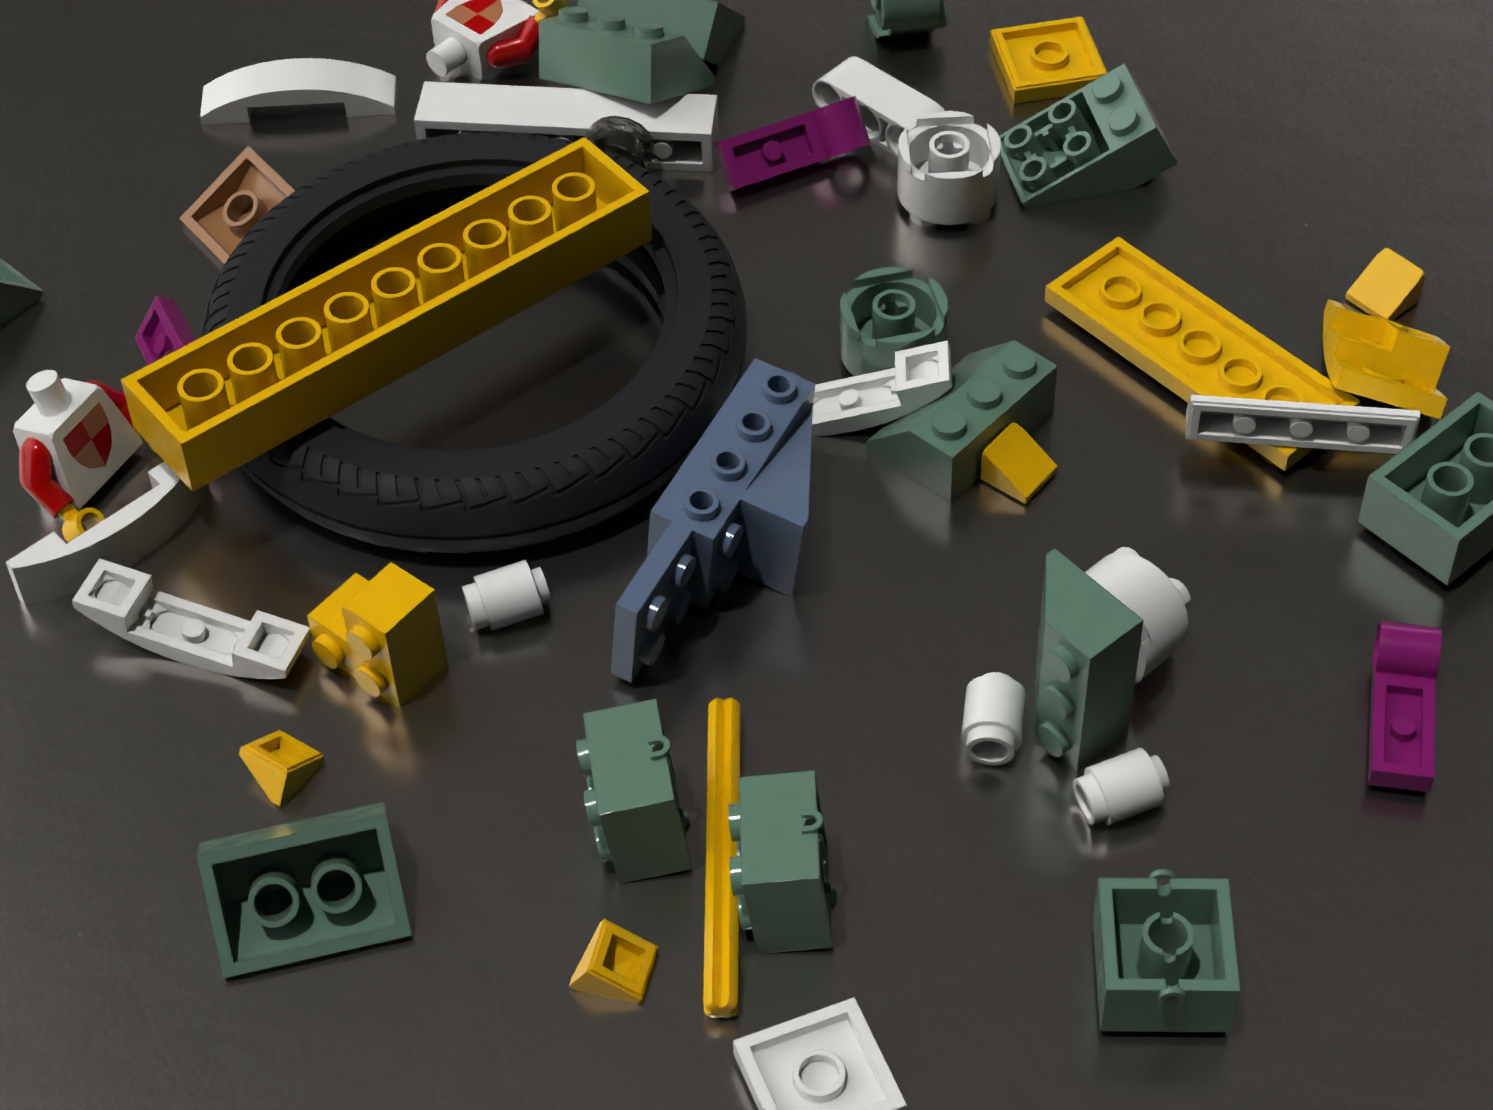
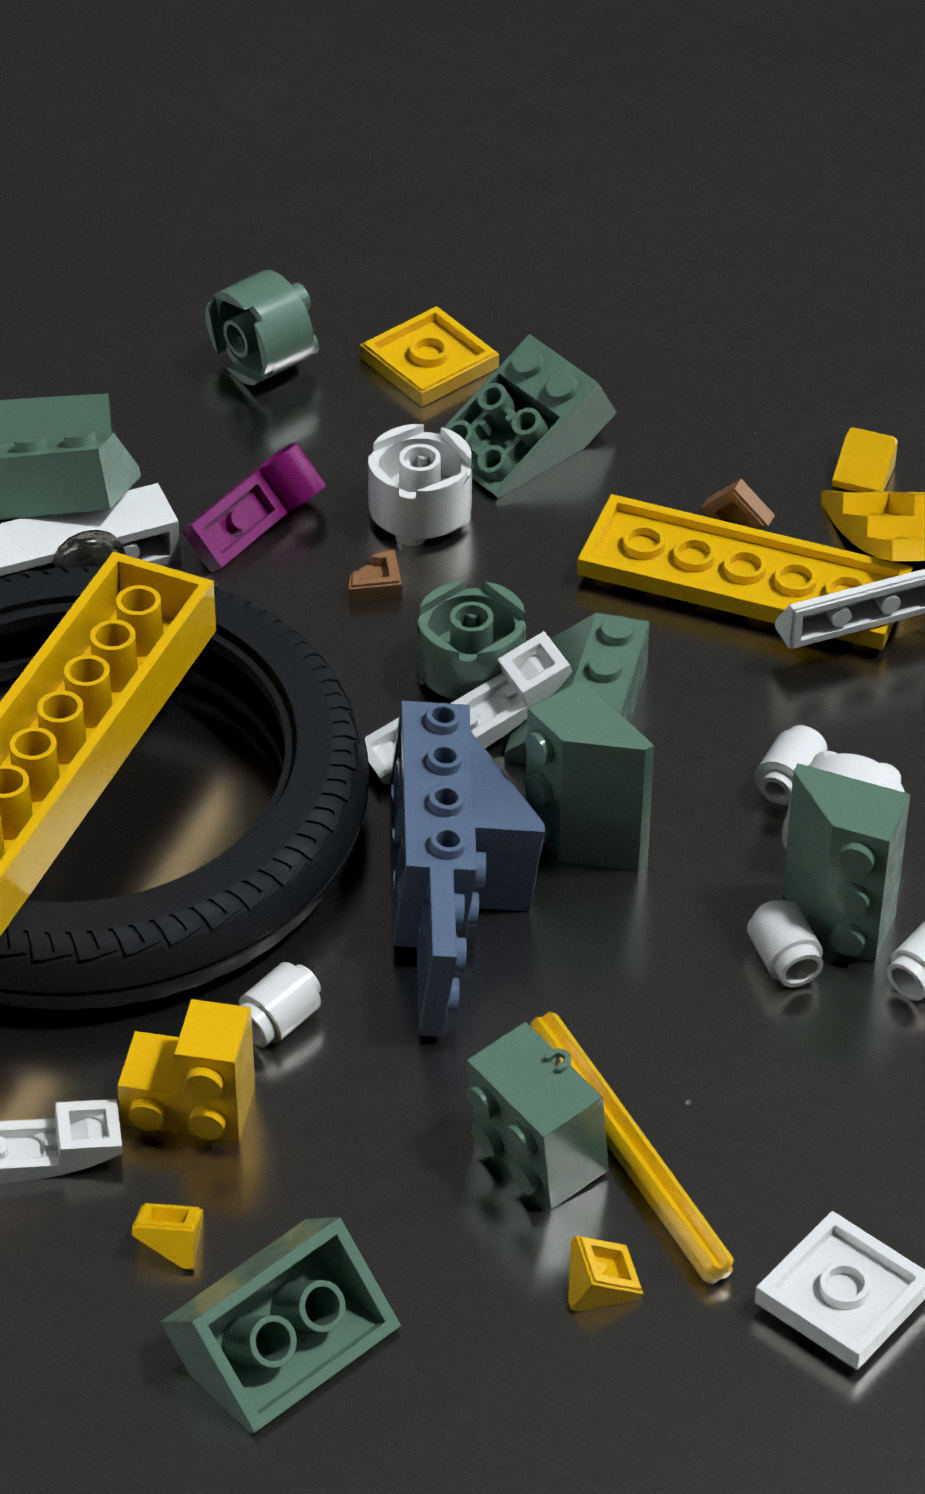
camera: 30 degrees left, 5 degrees down
sand green brick [728,770,838,954] -> none
white beam [812,56,945,158] -> none
yellow slope [980,422,1058,504] -> none
none -> medium nougat tile [349,549,402,603]
none -> sand green slope [524,680,654,872]
none -> medium nougat tile [700,478,775,530]
none -> white brick [754,725,827,806]

